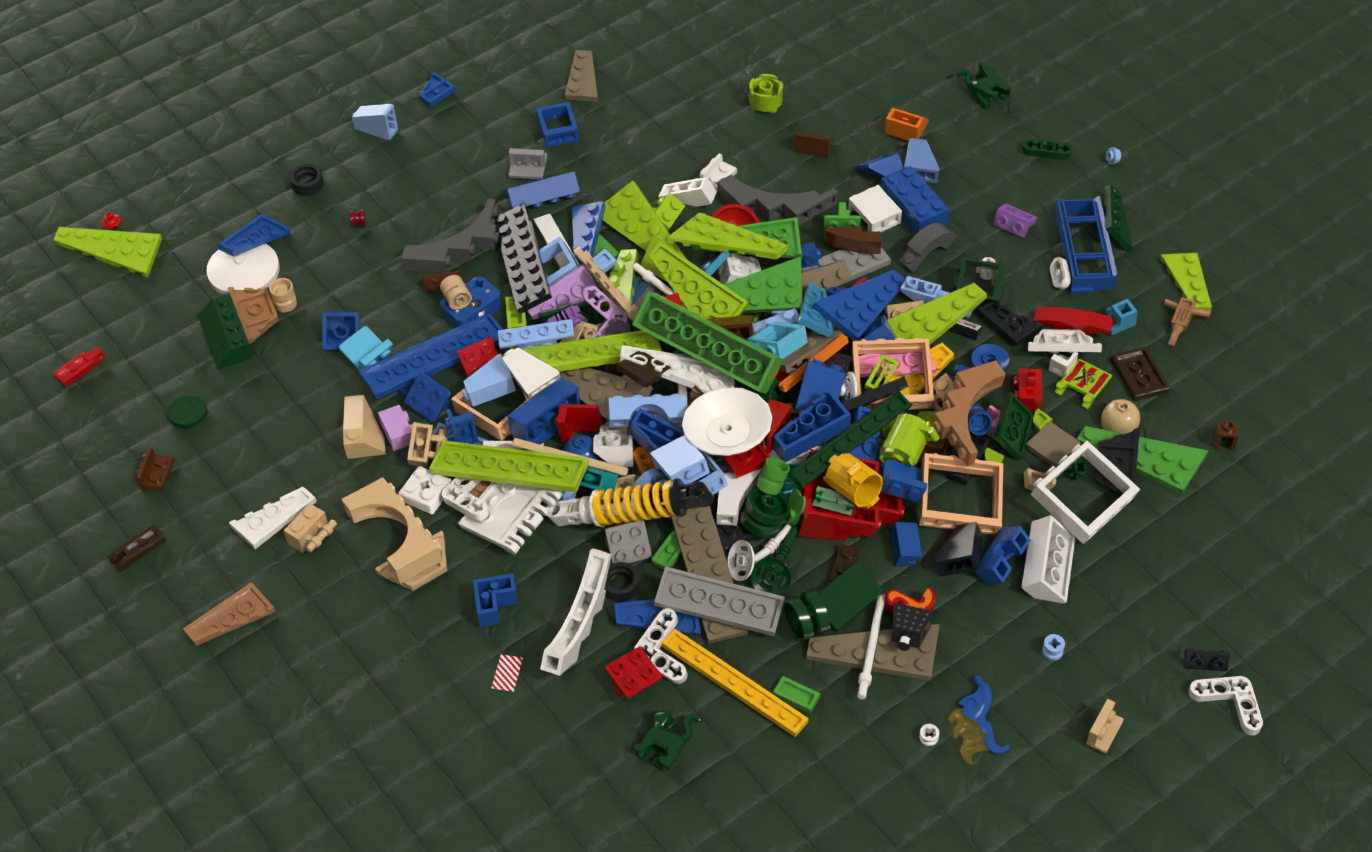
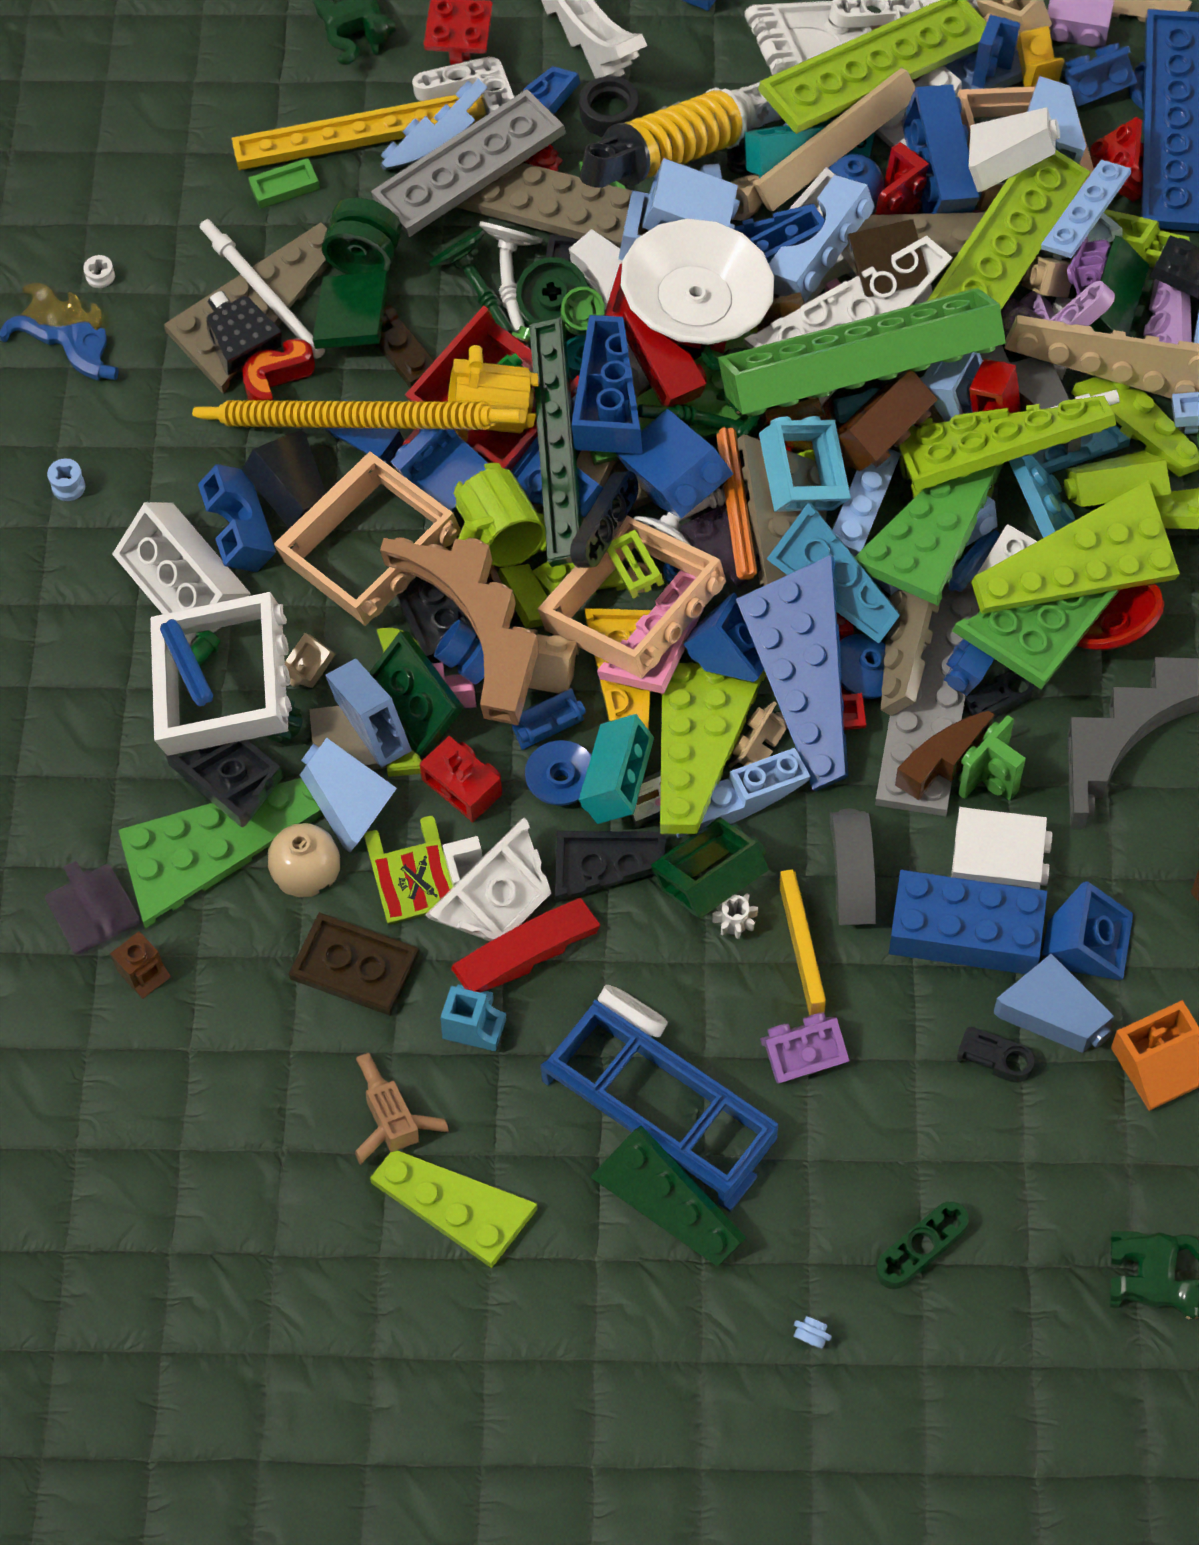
camera: 130 degrees right, 10 degrees up
none -> clear purple bracket [45,861,140,955]
none -> blue axle [160,619,213,706]
none -> yellow hose [192,400,526,430]
none -> light blue slope [300,738,397,852]
none -> medium blue slope [326,658,412,768]
none -> light blue slope [381,78,488,171]
none -> teal brick [579,714,654,824]
none -> yellow tile [780,869,826,1016]
none -> black piece [957,1027,1034,1083]
none -> yellow slope [1017,26,1064,87]

